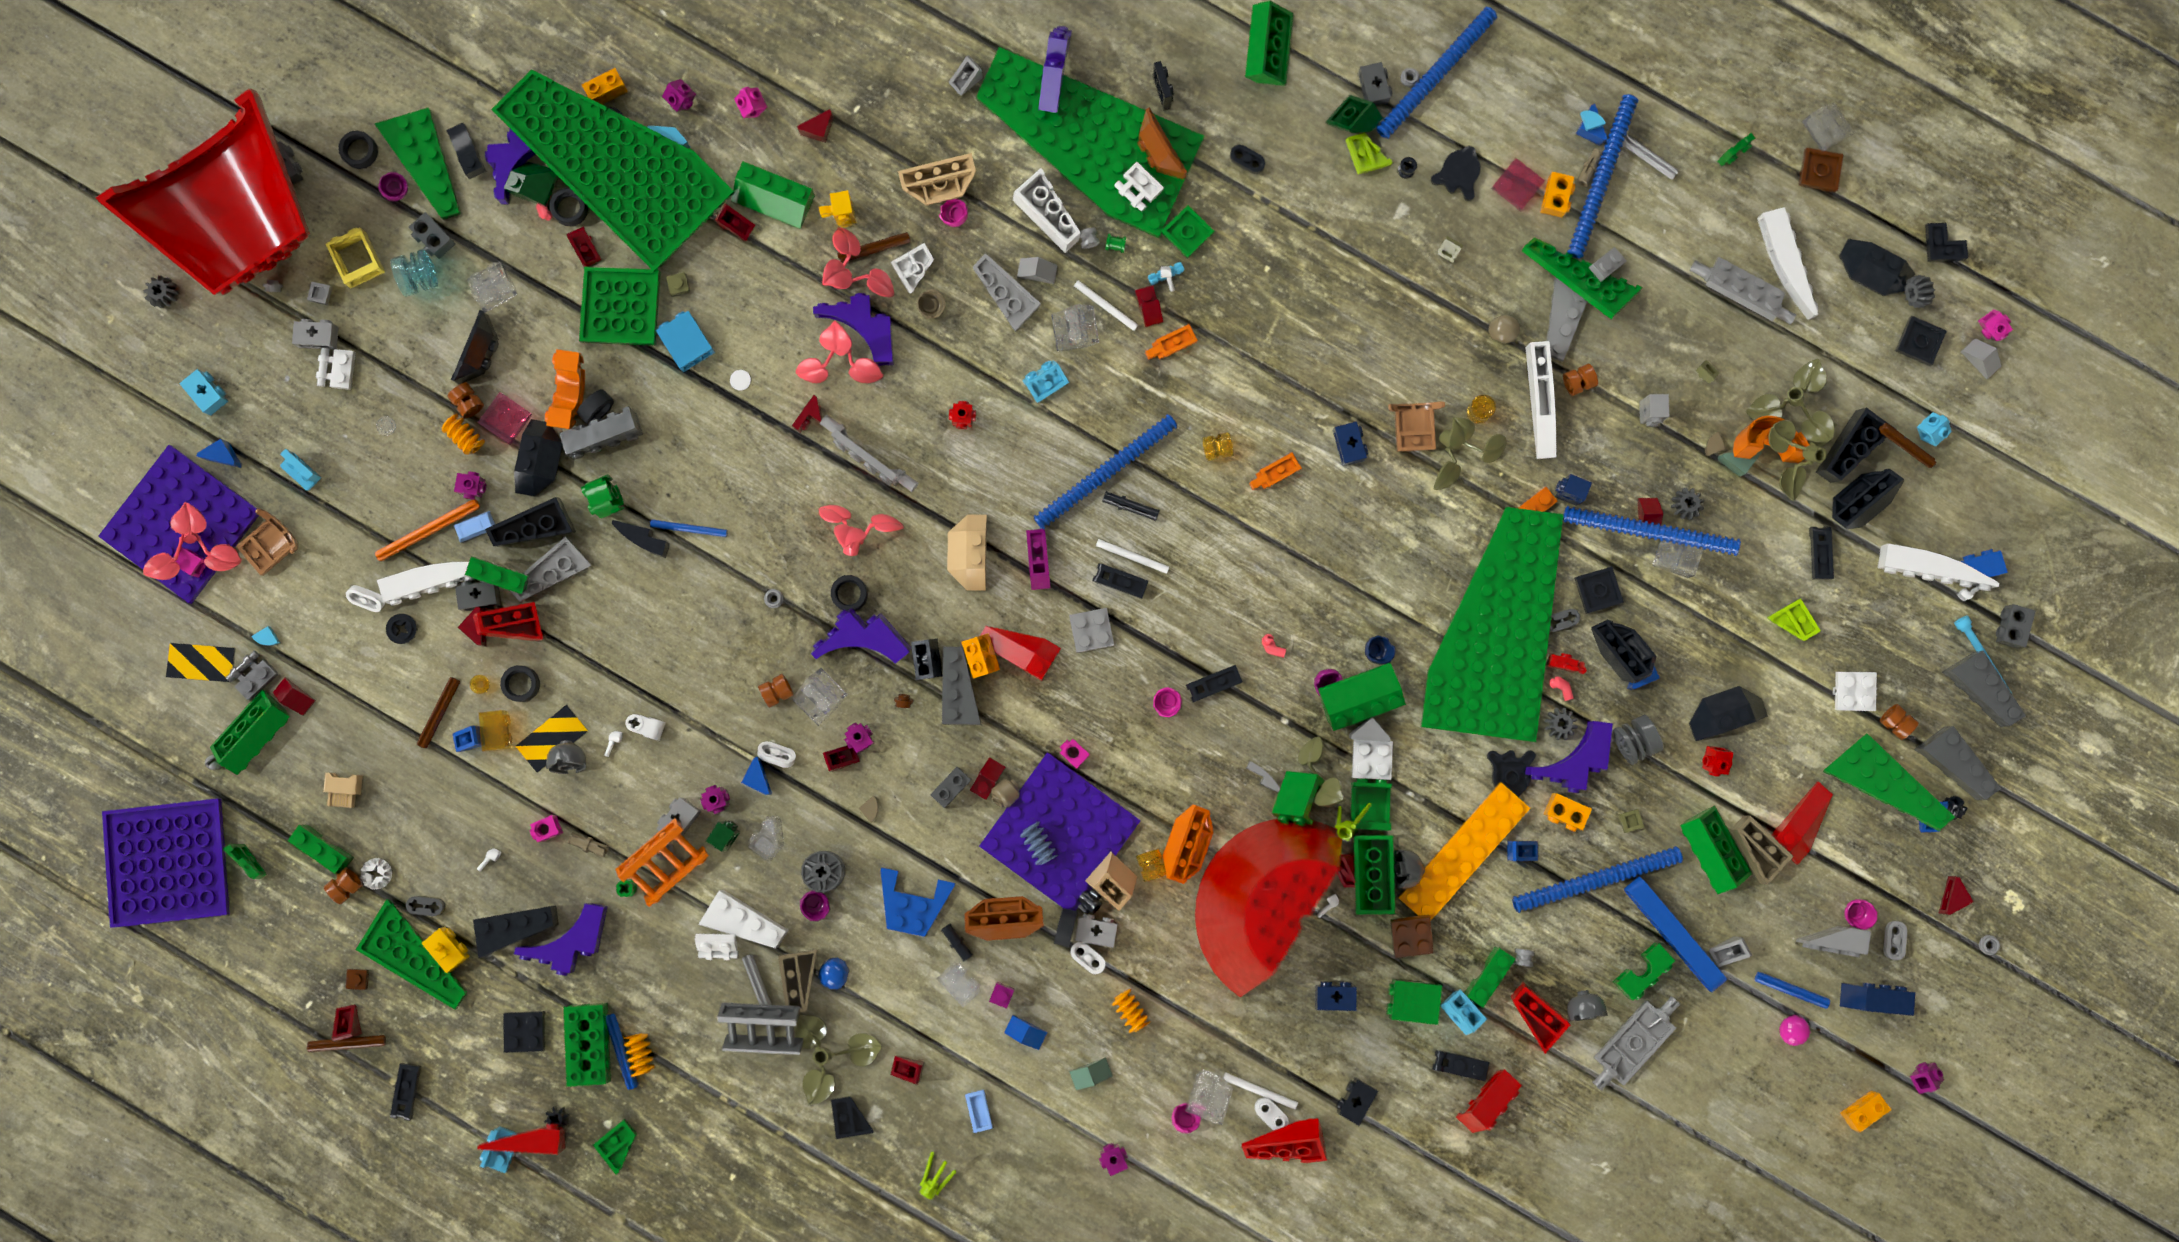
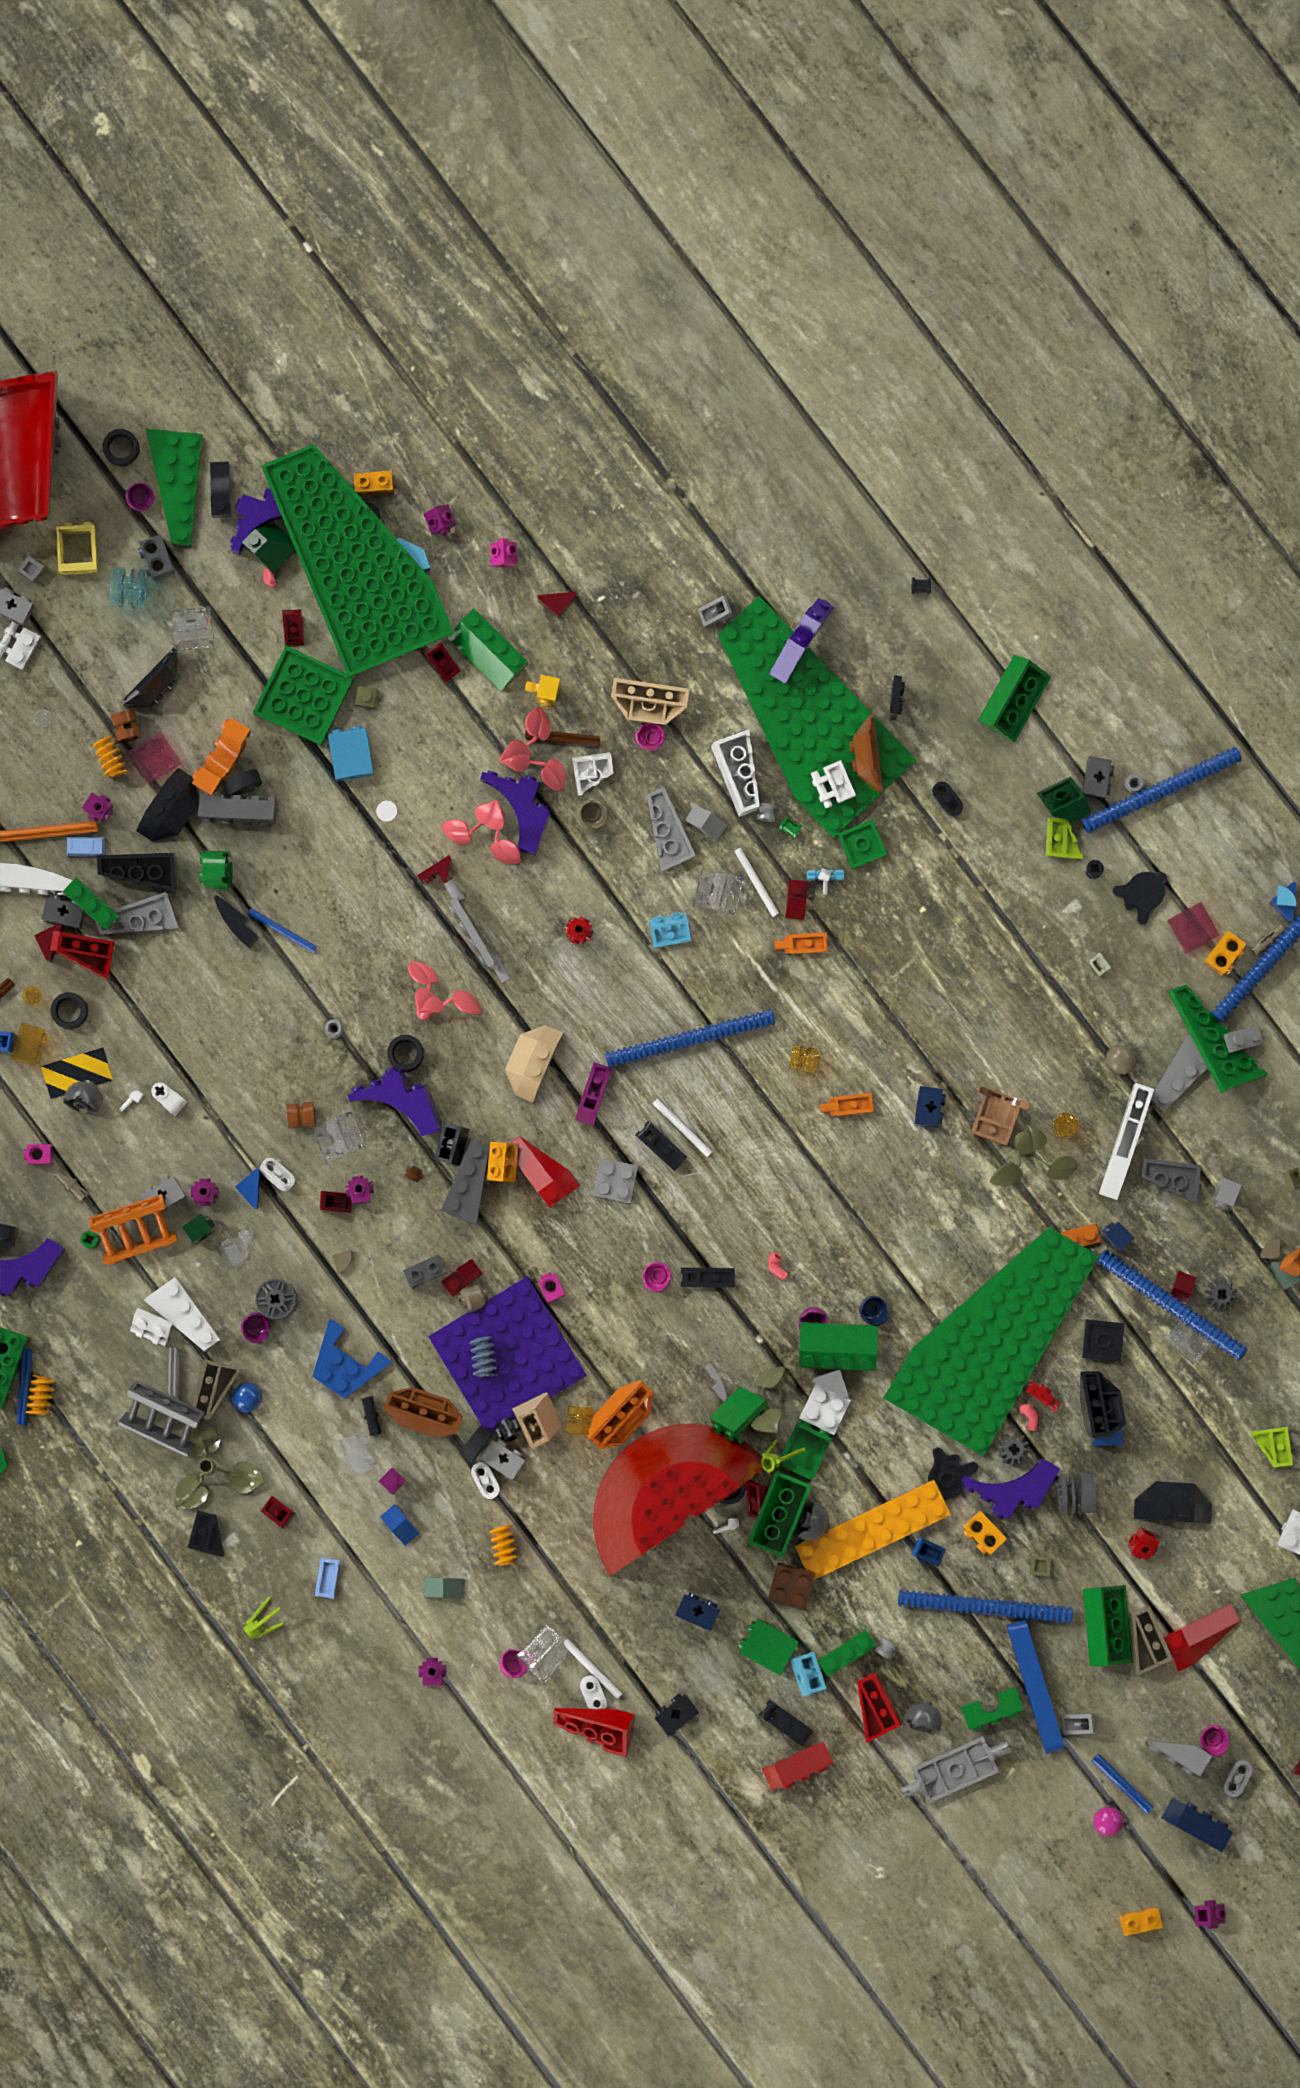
camera: 25 degrees right, 0 degrees up
black tyre [550,188,588,226] -> none
black pin [1102,491,1160,521] -> none
dark grey beam [1549,609,1580,632] -> none
dark orange wheel [1563,363,1598,396] -> none
none -> dark grey wing [1141,1158,1201,1204]

